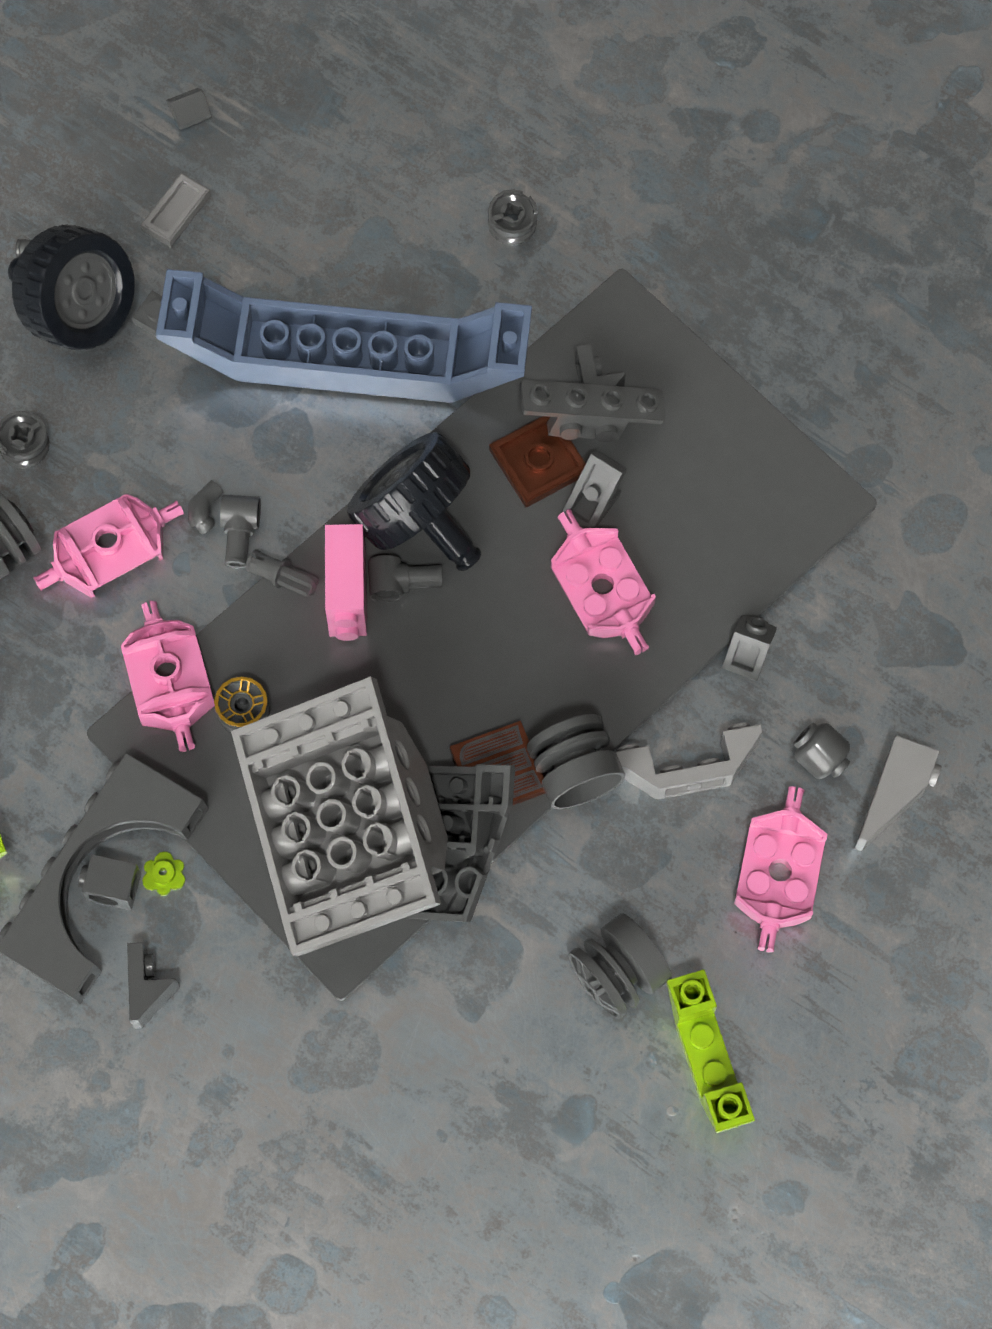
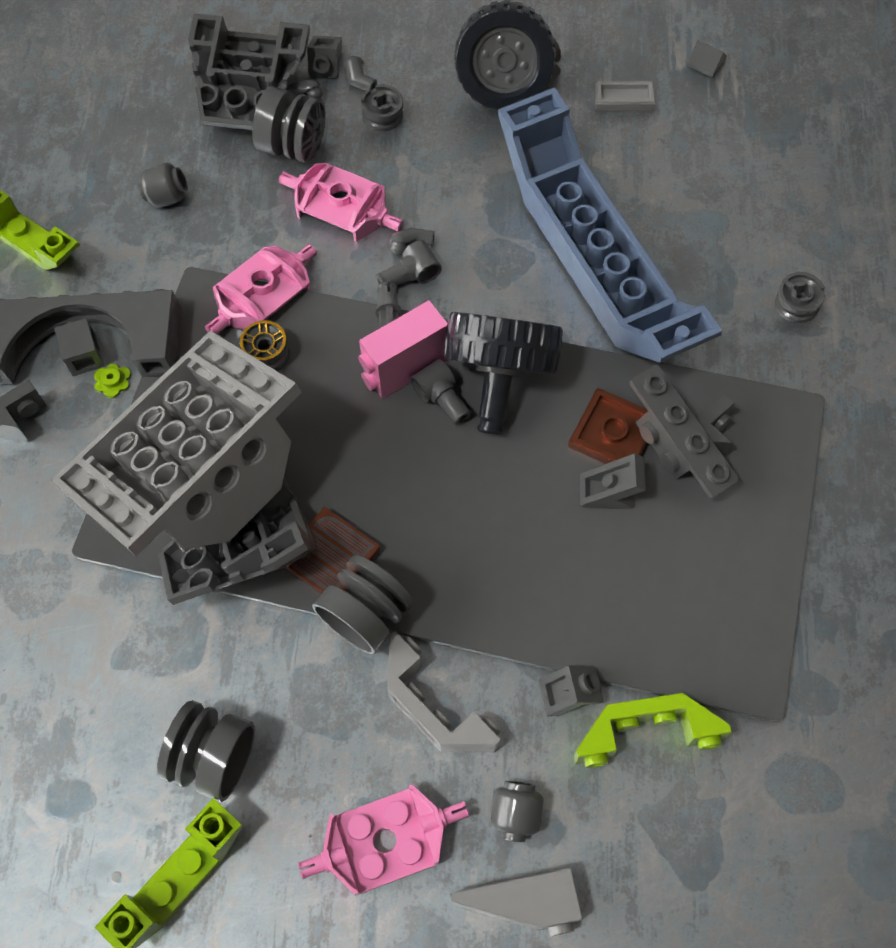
camera: 60 degrees right, 5 degrees down
bright pink plate [550,510,656,655] -> none
none -> lime slope [574,693,732,768]

